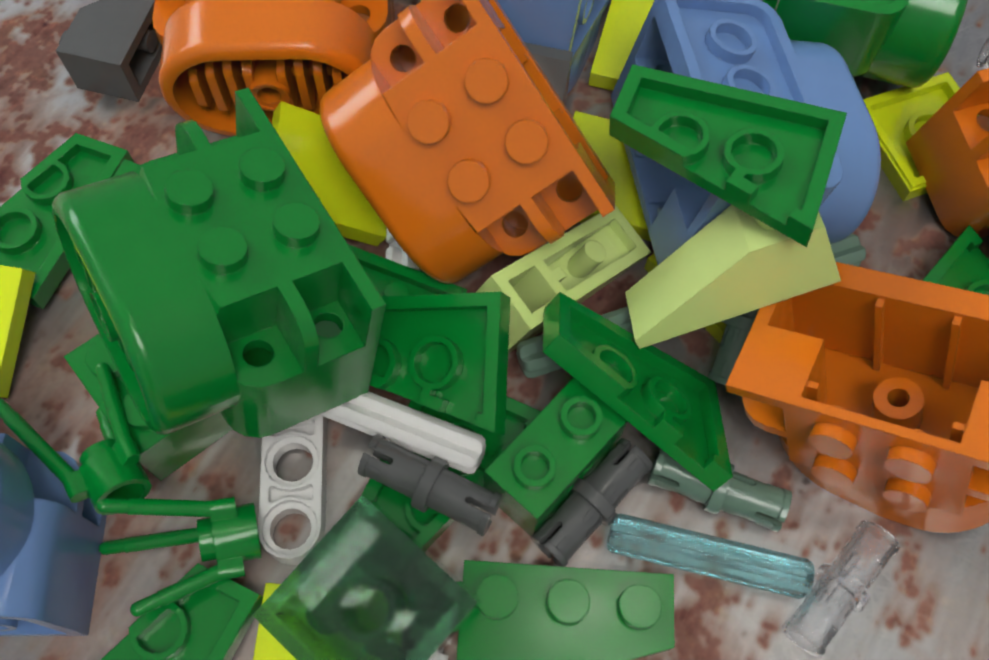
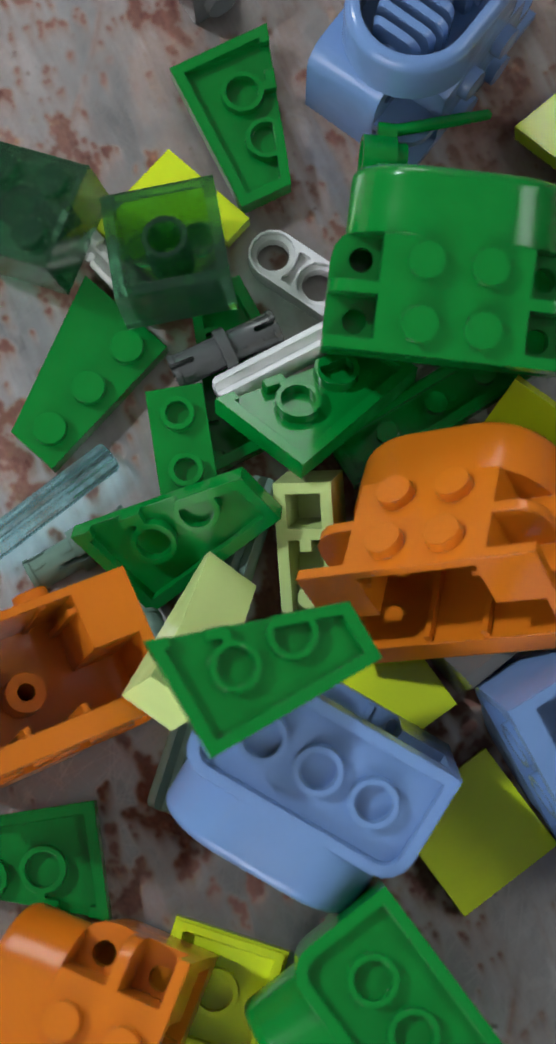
camera: 130 degrees right, 15 degrees up
green plant [96,497,262,617] -> none
dark grey pin [531,438,653,567] -> none

